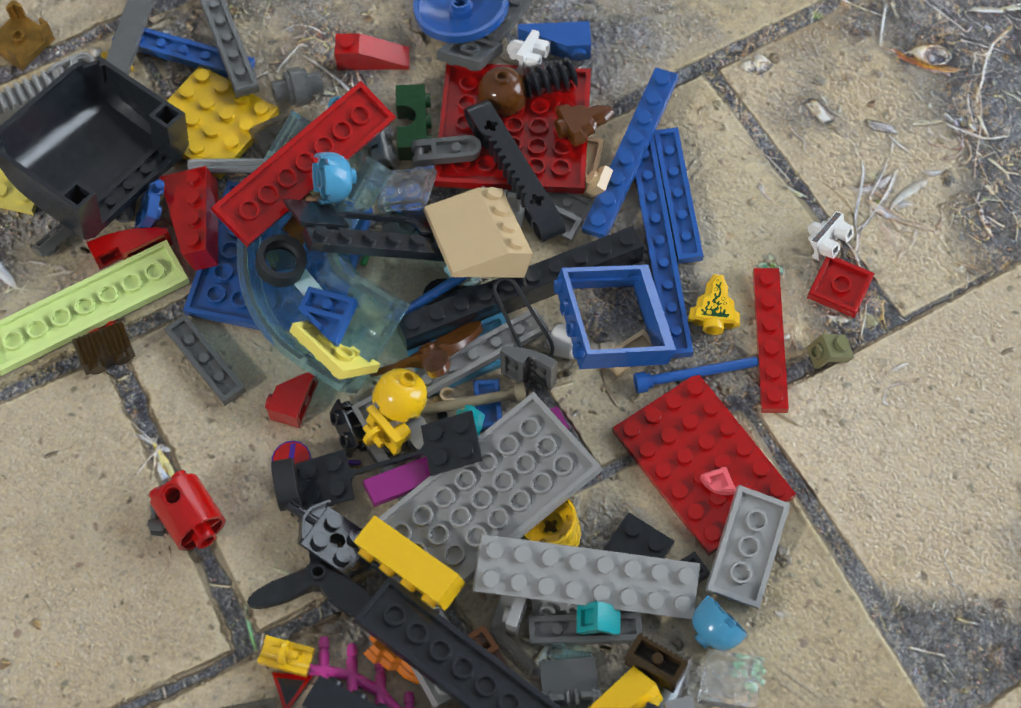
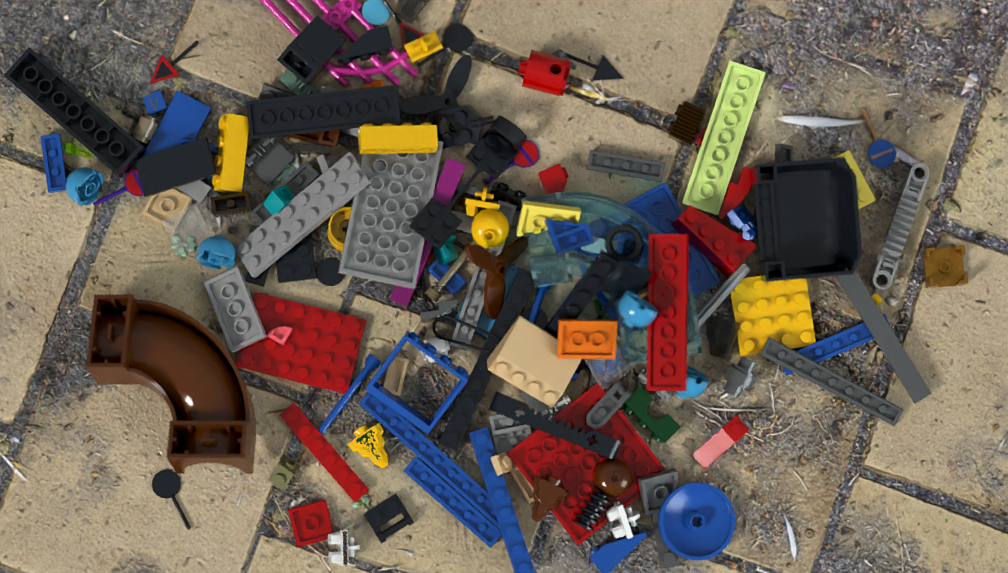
camera: 135 degrees right, 20 degrees up
none -> reddish brown piece [86,294,256,474]
none -> black piece [152,470,191,530]
none -> black piece [316,258,345,286]
none -> black plate [363,494,414,543]
none -> black piece [417,24,472,67]
none -> orange plate [557,319,618,359]
none -> black piece [565,53,624,81]

